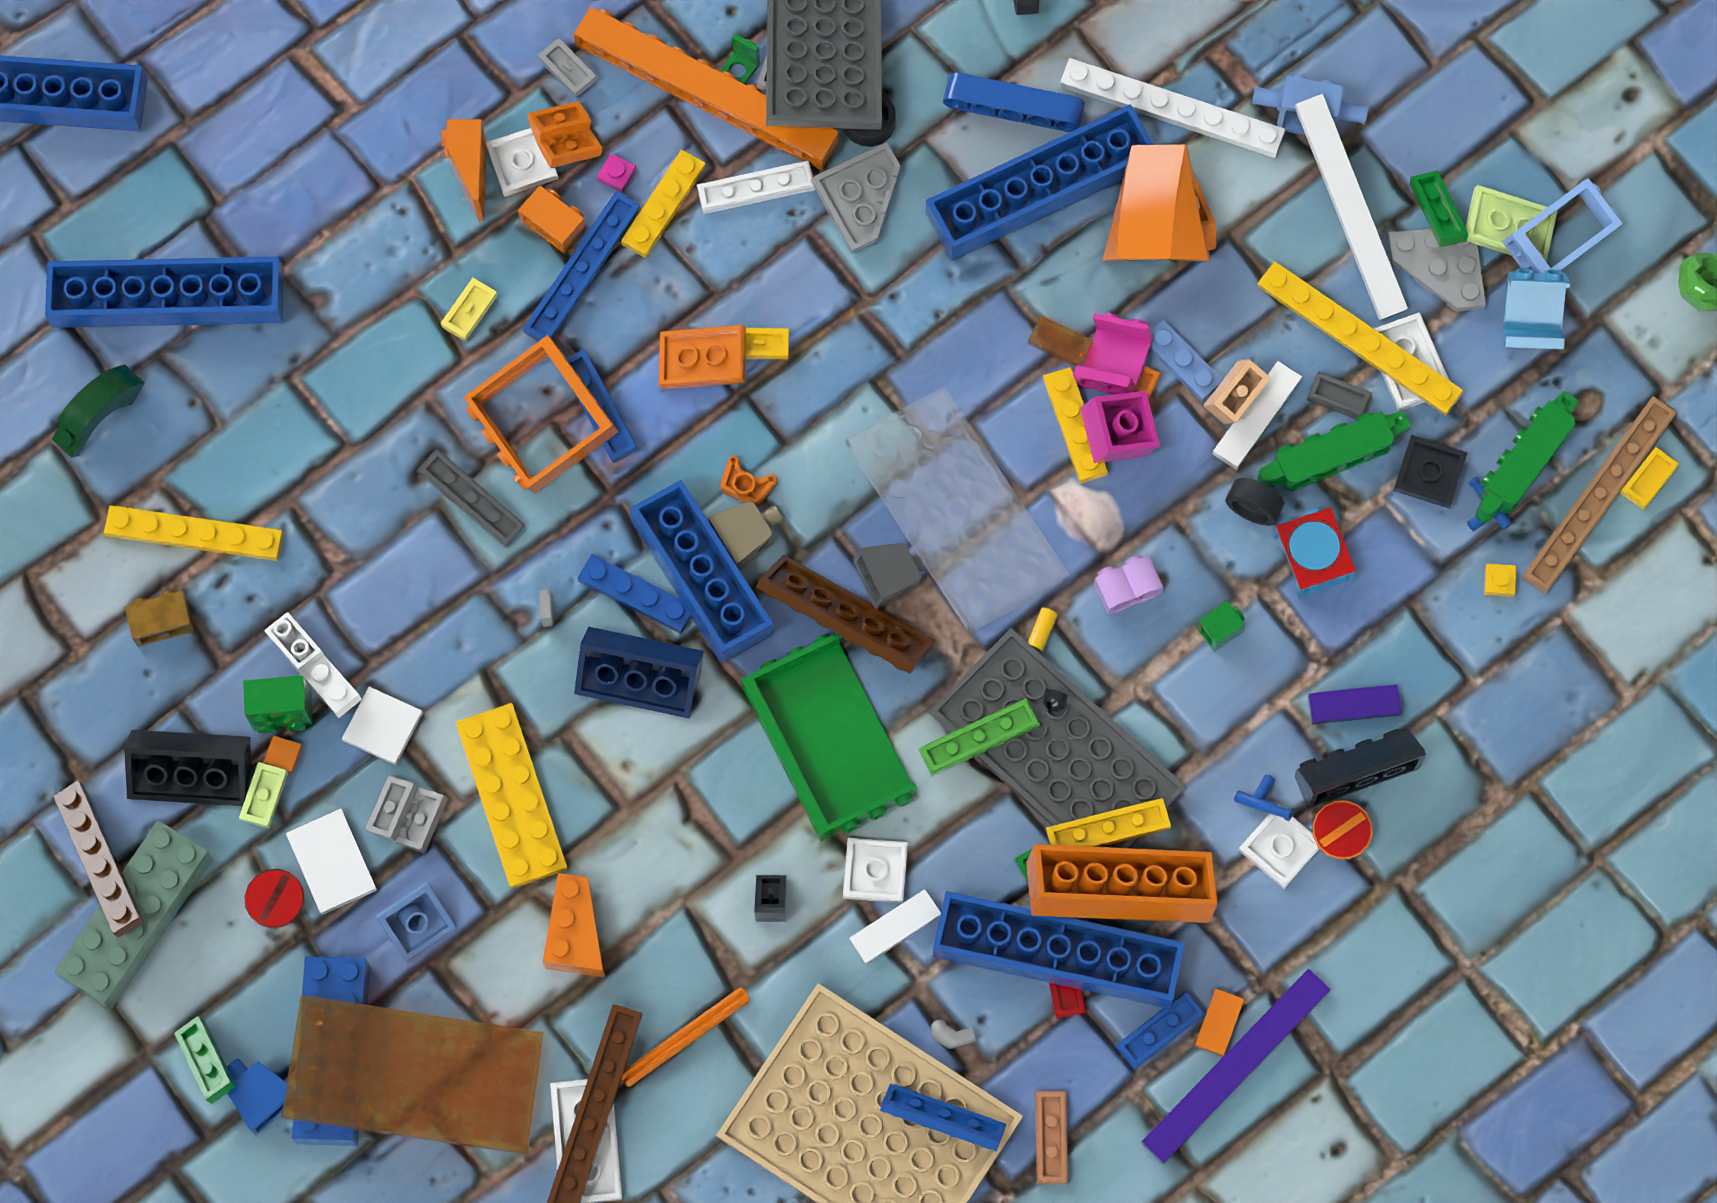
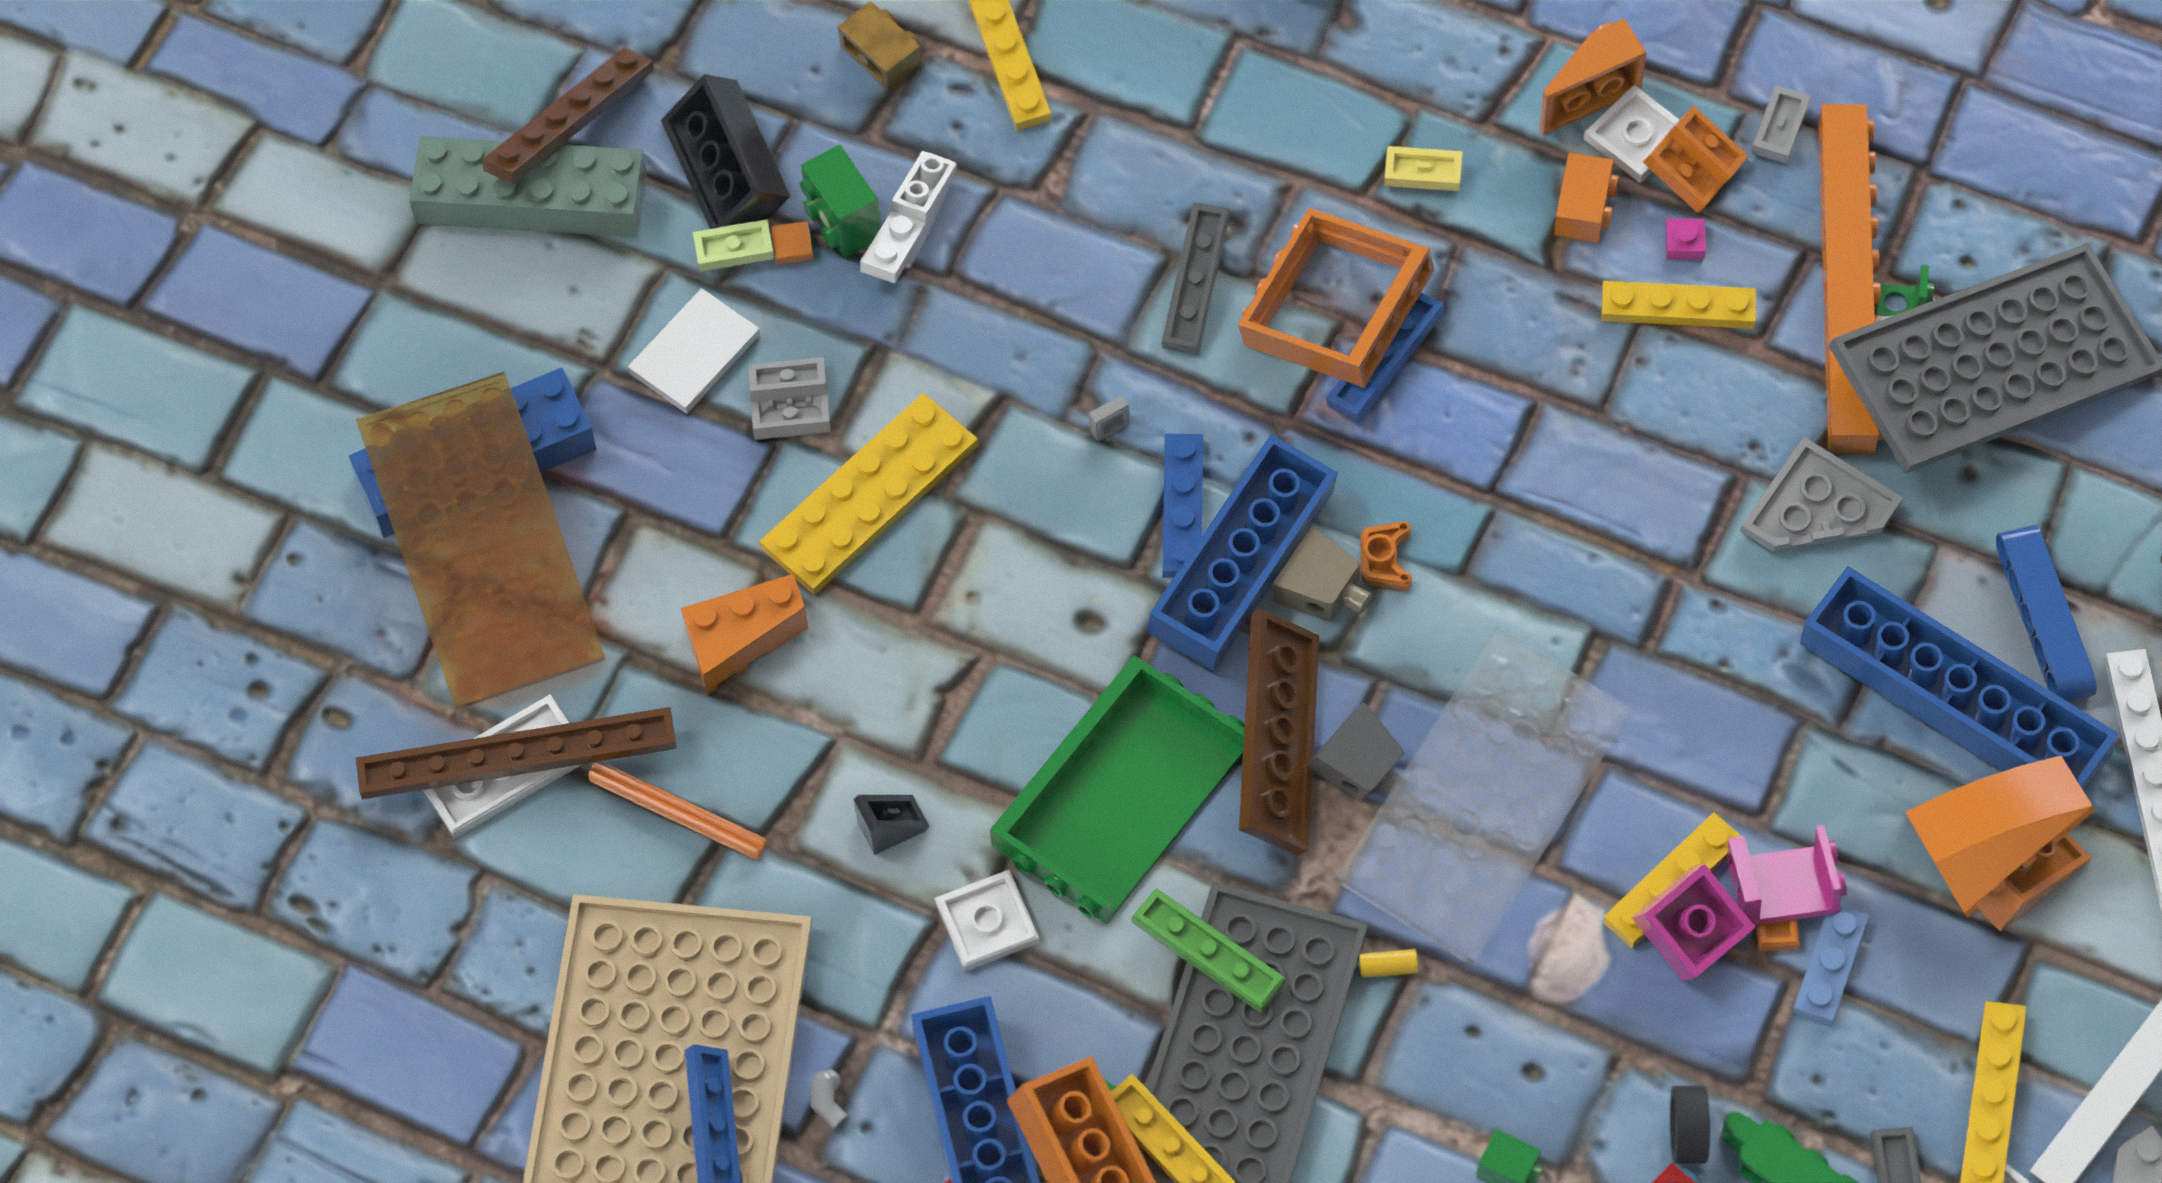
camera: 65 degrees right, 10 degrees down
plate [174,1016,236,1104] -> none
blue torso [227,1058,295,1136] -> none
red piece [244,869,305,929] -> none
white tile [342,687,423,765] -> none
medium blue slope [376,882,456,962] -> none
blue plate [523,191,641,341] -> none
dark blue slope [574,626,704,719] -> none
orange tile [659,325,746,390] -> none
white tile [697,161,815,214] -> none
yellow plate [746,328,789,360] -> none
black tyre [843,93,896,147] -> none
white tile [849,889,941,965] -> none
clear orange plate [1028,316,1093,366] -> none
black hinge [1043,689,1068,712] -> none
lavender brick [1094,555,1163,615] -> none
light nougat brick [1203,359,1271,424] -> none
white tile [1213,361,1302,470] -> none

